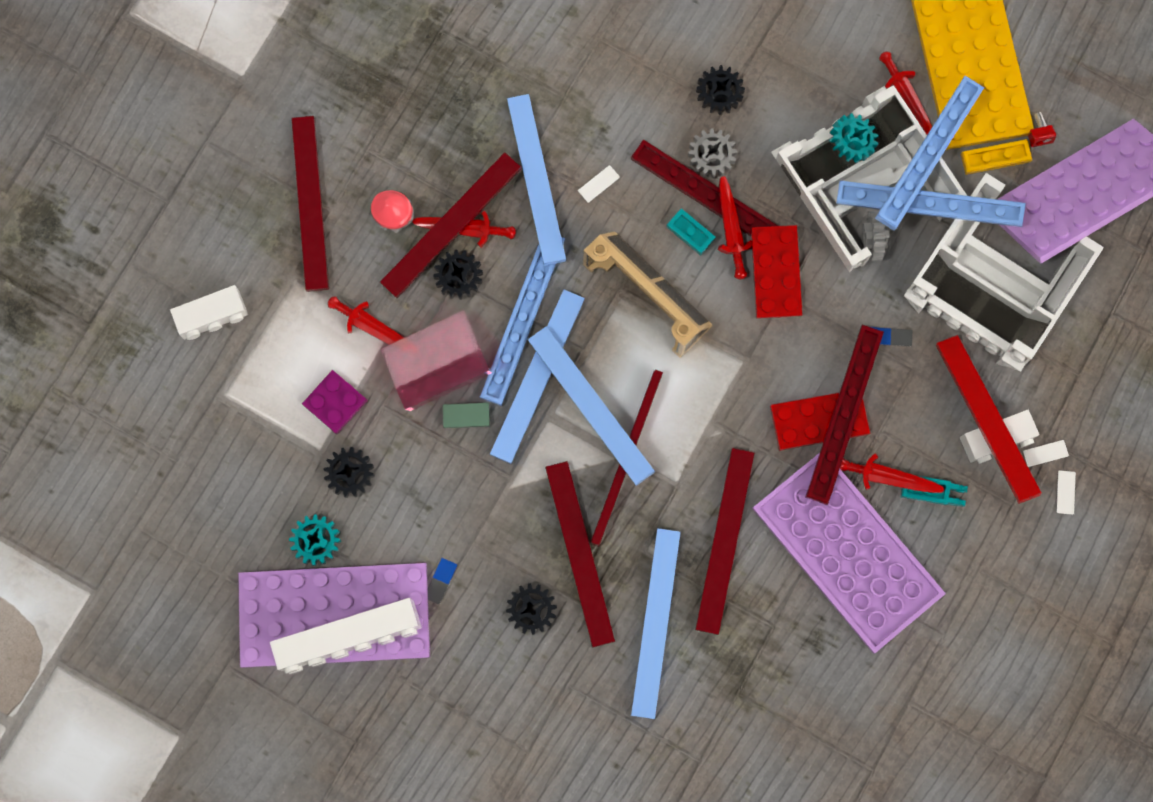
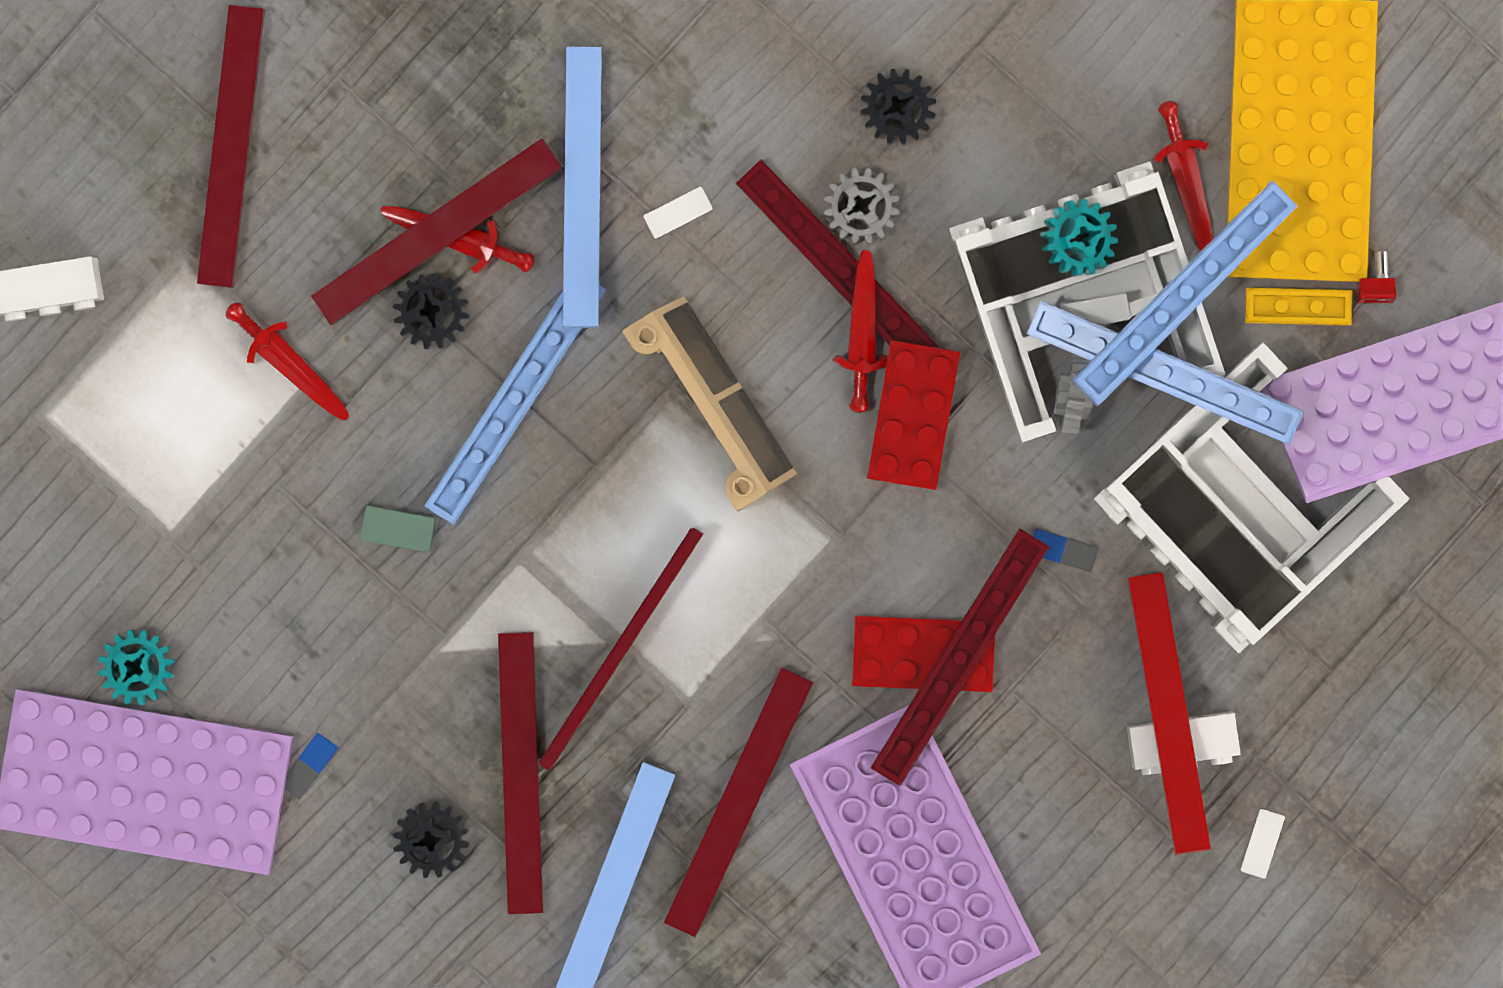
camera: 15 degrees right, 10 degrees up
white brick [270,598,422,674] -> none
magenta plate [302,370,367,435] -> none
black gear [323,447,375,498] -> none
coral hair [371,190,414,233] -> none
clear pink slope [381,310,492,411] -> none
light blue tile [490,290,585,464] -> none
light blue tile [528,326,655,486] -> none
teal plate [666,208,716,256] -> none
red sword [840,453,944,493] -> none
teal hinge [900,475,968,507] -> none
white sticker [1023,440,1069,467] -> none

